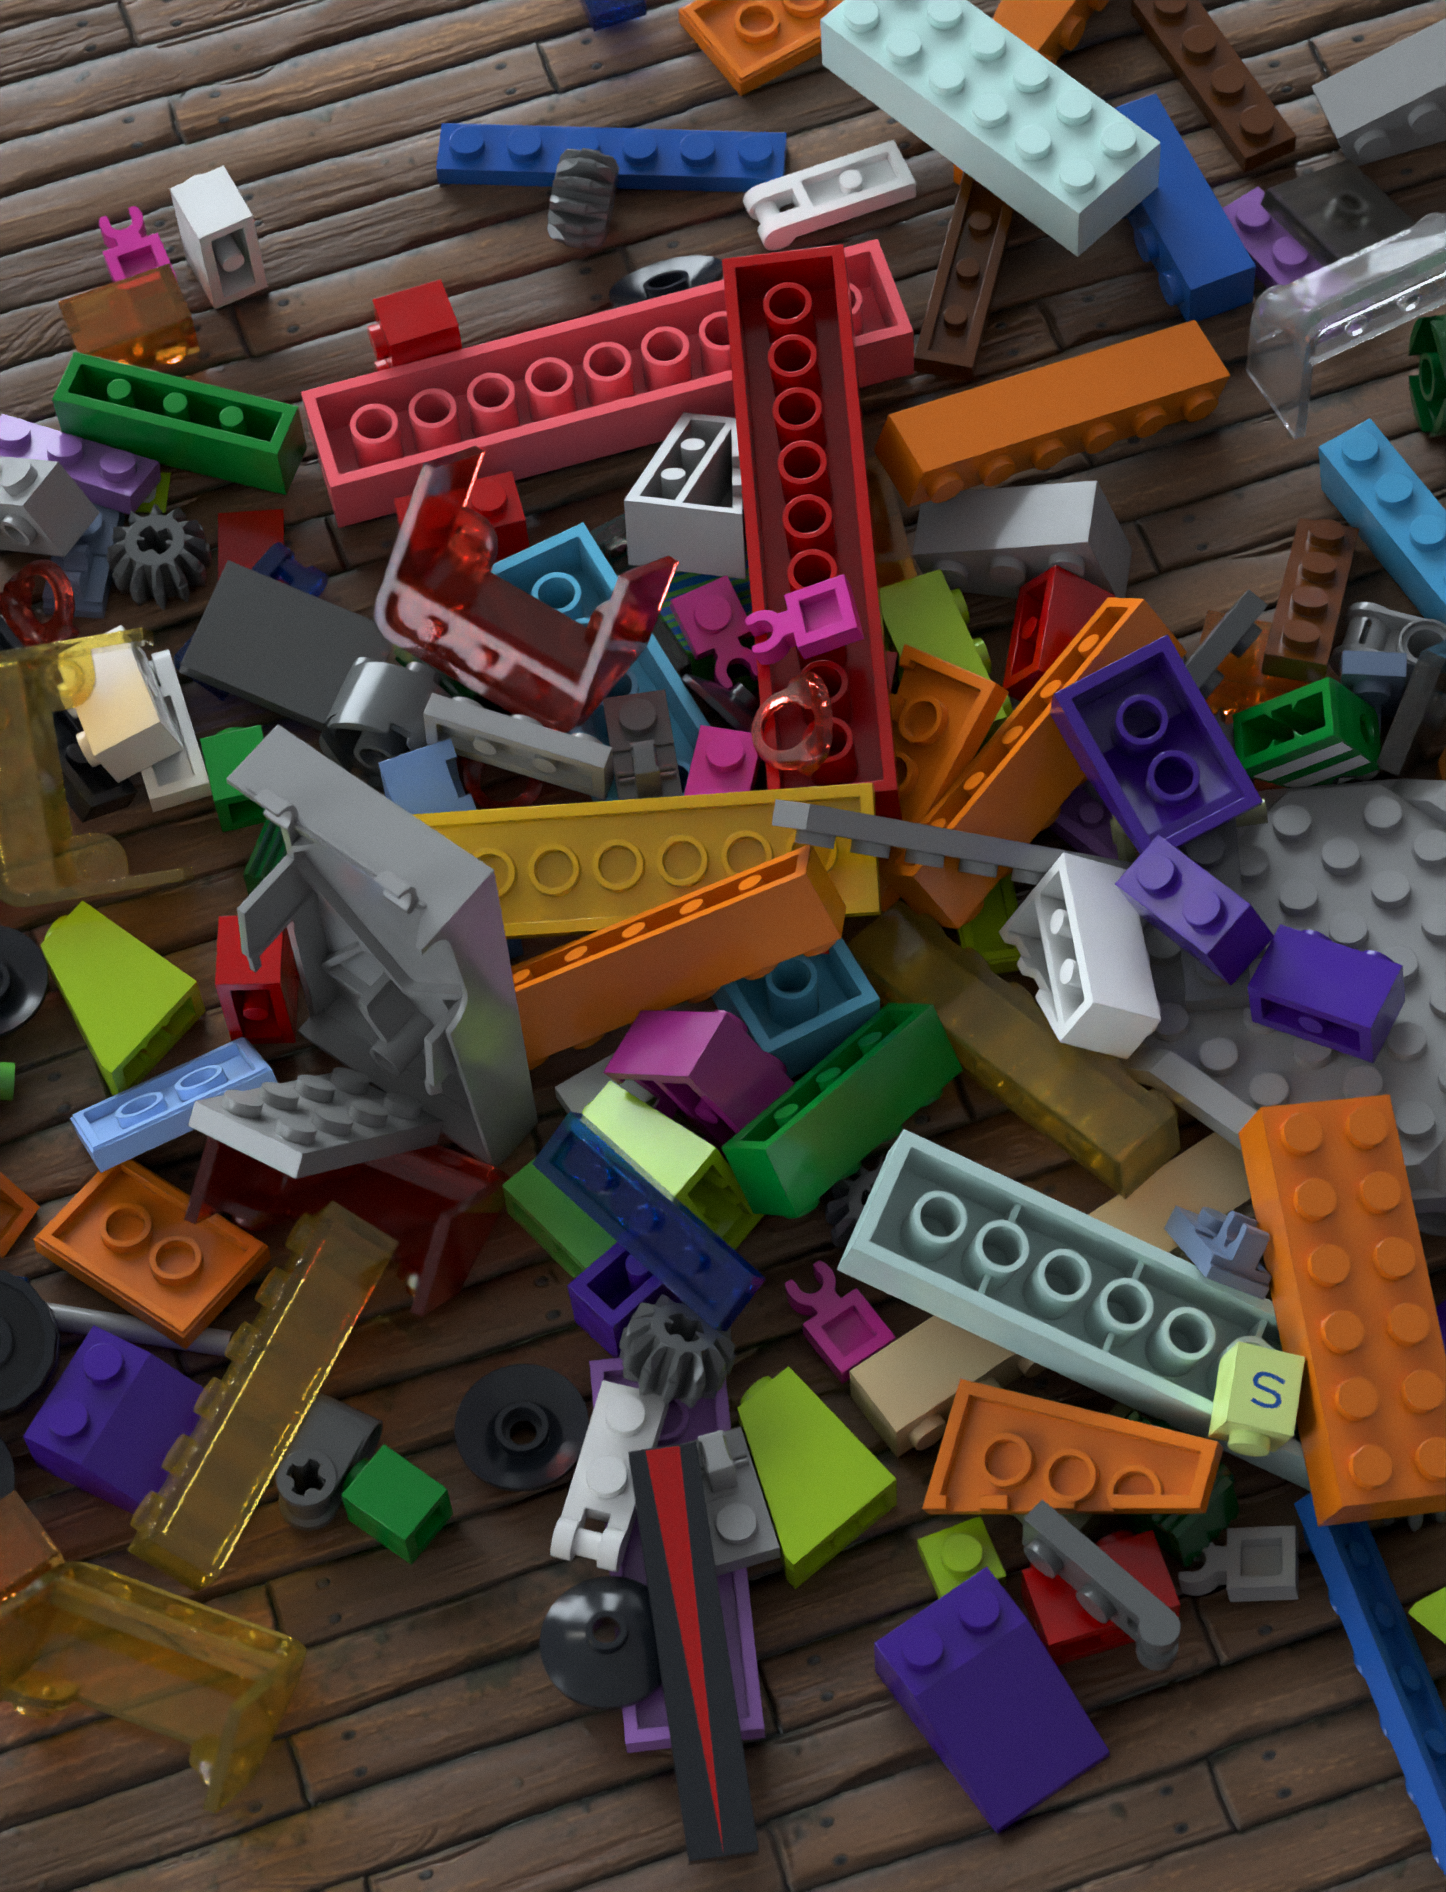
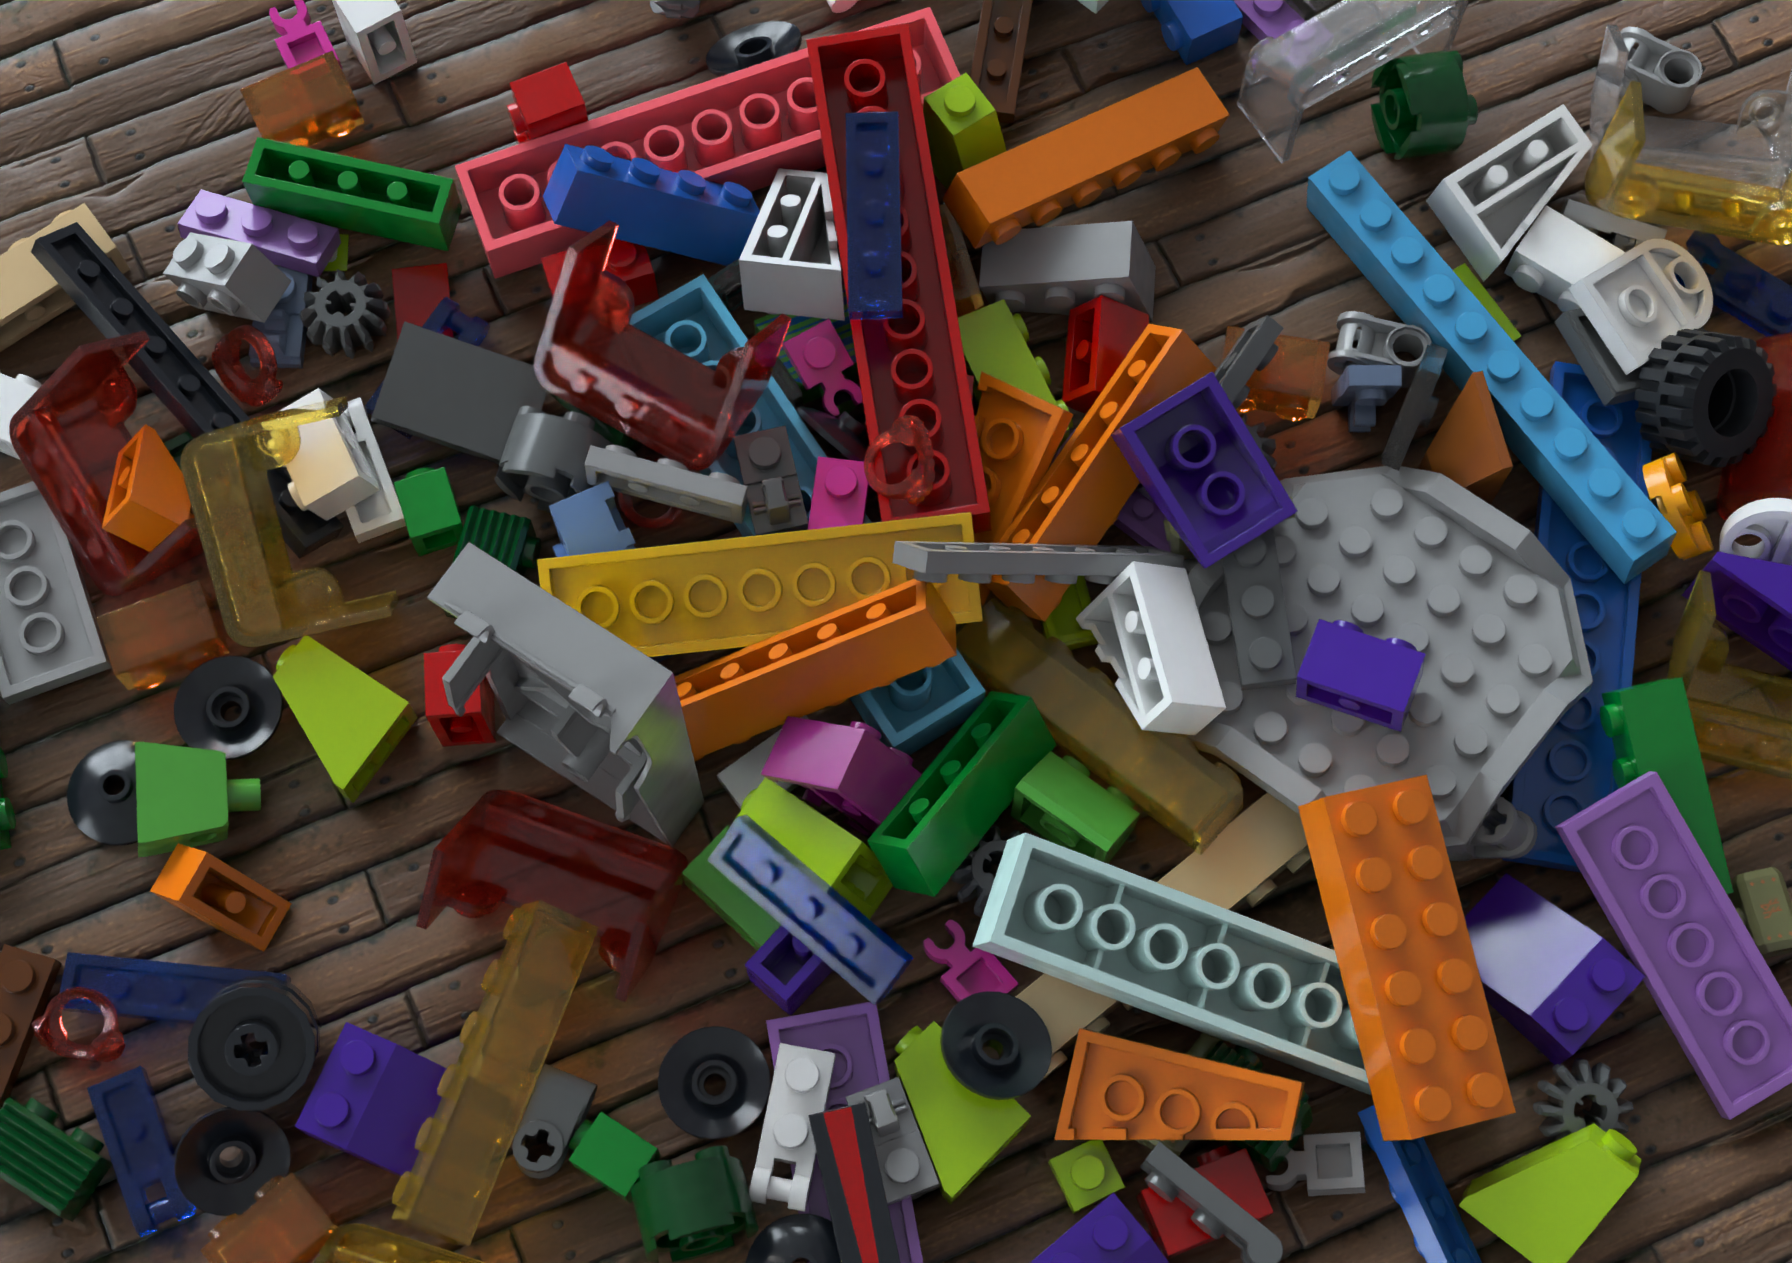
camera: 10 degrees left, 10 degrees up
orange tile [33,1158,271,1350] -> none
light grey bar [46,1302,235,1358] -> none
light blue tile [70,1037,278,1173] -> none
light grey plate [188,1067,444,1179] -> none
dark grey gear [619,1294,735,1408] -> none
dark pink plate [745,574,864,665] -> none
dark purple brick [1115,835,1275,986] -> none
sand blue plate [1164,1206,1272,1300] -> none
yellowish green brick [1208,1341,1305,1457] -> none
green torso [1232,677,1382,788] -> none
reddish brown plate [1261,518,1359,683] -> none
none -> blue brick [543,144,760,269]
none -> dark green brick [631,1145,759,1263]
none -> clear blue plate [846,111,903,320]
none -> lime slope [923,72,1007,190]
none -> black dish [940,991,1052,1100]
none -> bright green slope [1010,751,1140,864]

